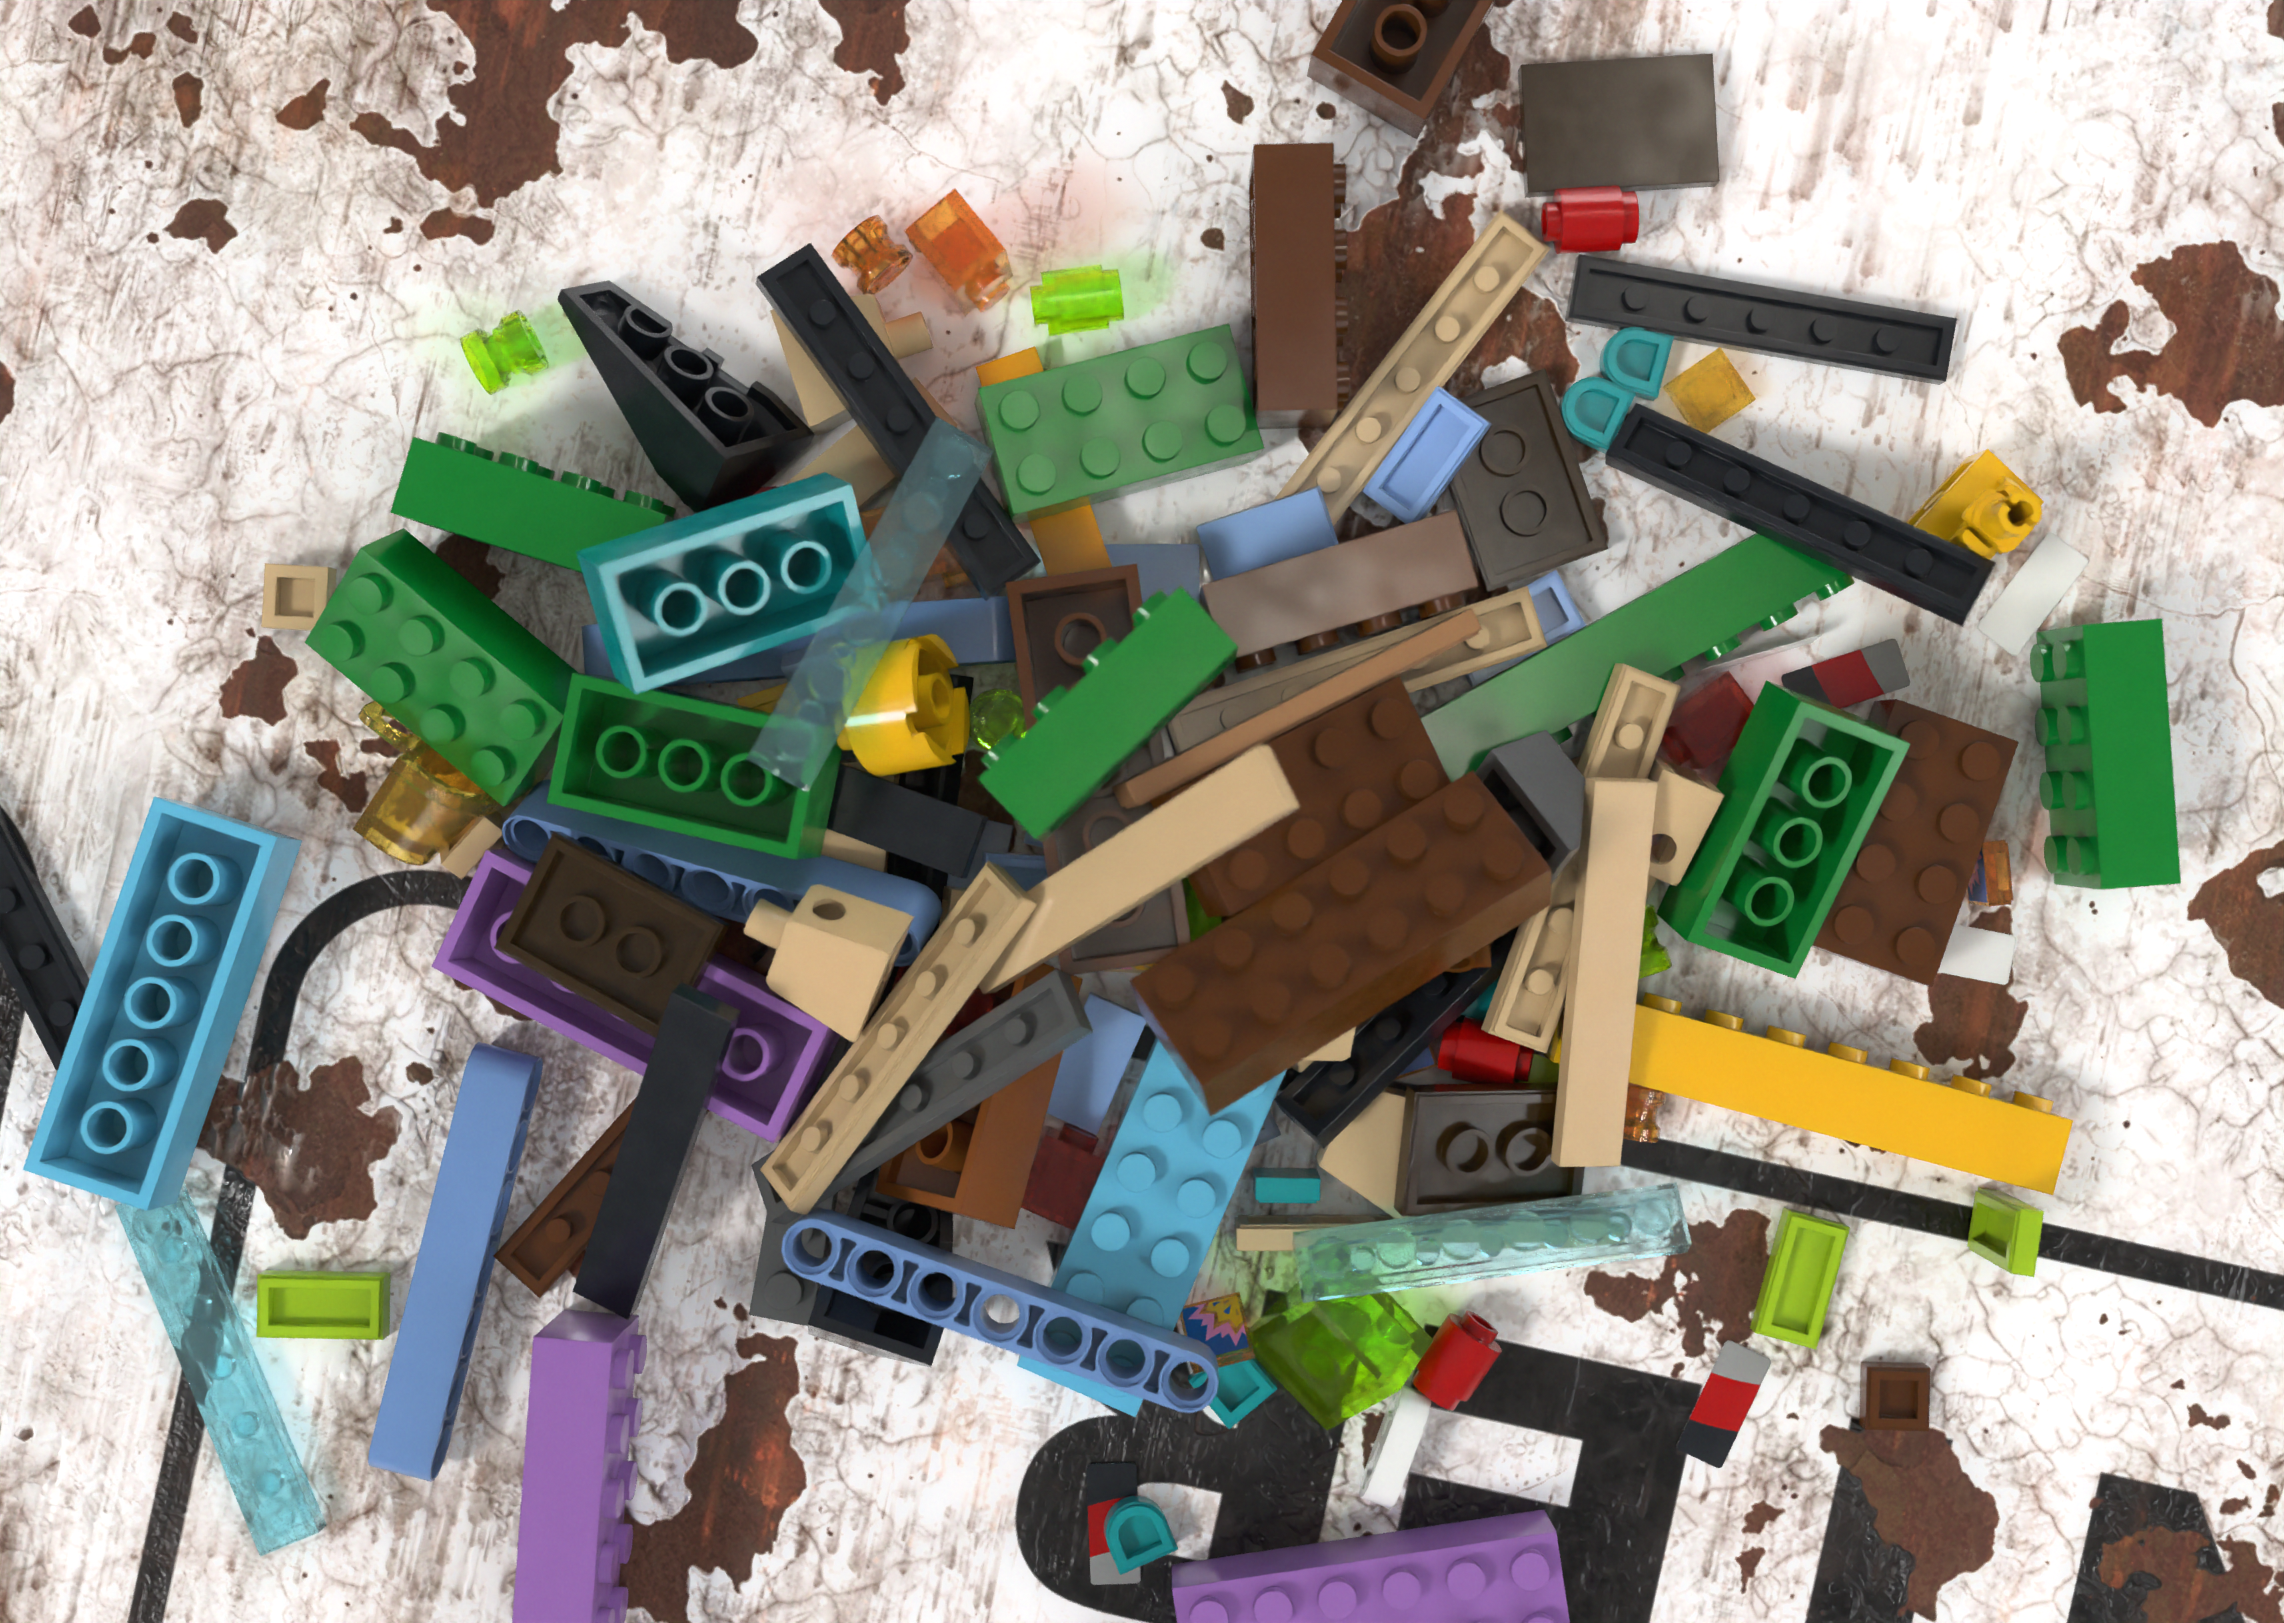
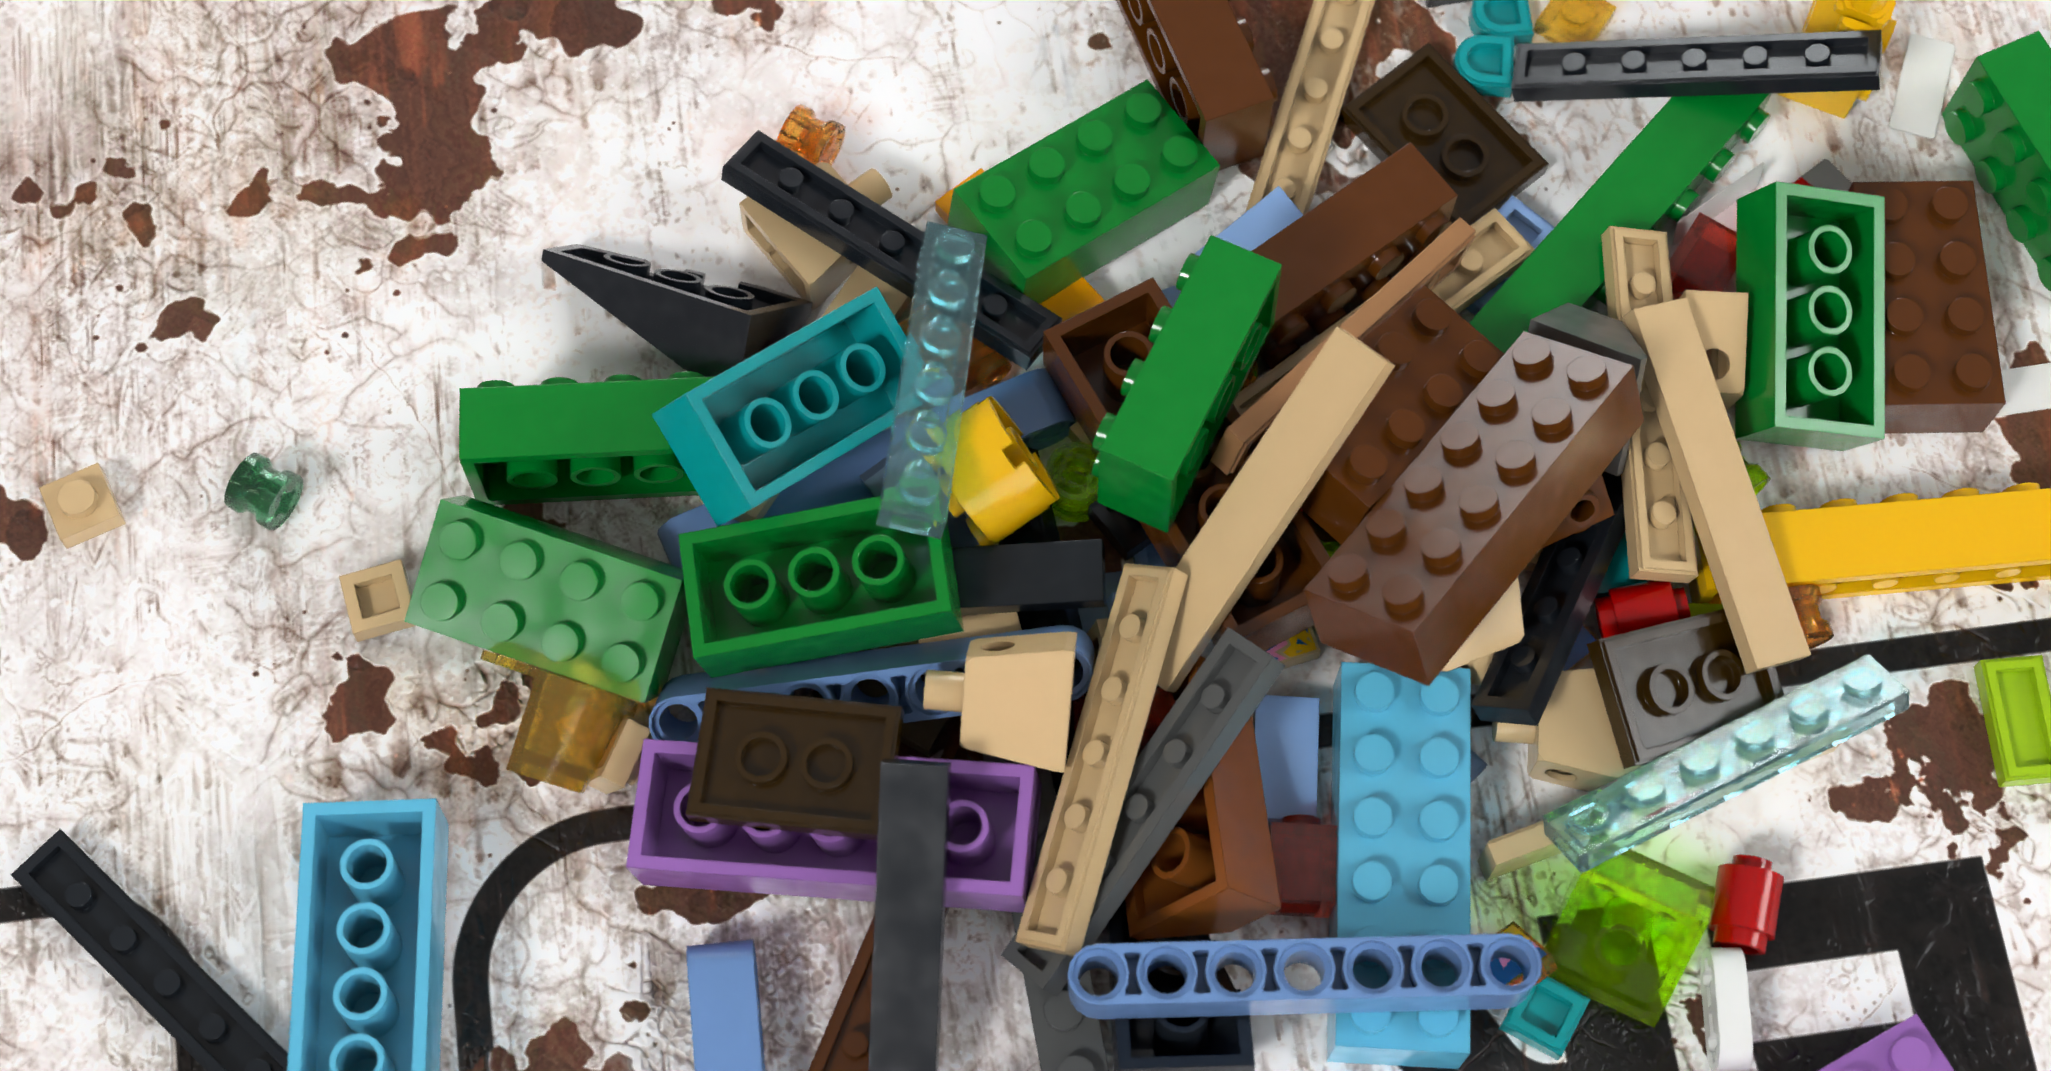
camera: 25 degrees left, 20 degrees down
clear neon green wheel [460,309,549,395] -> none
clear orange brick [904,188,1013,316] -> none
clear neon green brick [1030,264,1124,336] -> none
teal tile [1253,1167,1320,1204] -> none
light blue tile [1362,386,1492,524] -> none
sticker [1677,1340,1771,1468] -> none
clear orange tile [1967,838,2013,906] -> none
none -> tan plate [39,463,126,549]
none -> clear green wheel [224,453,303,530]

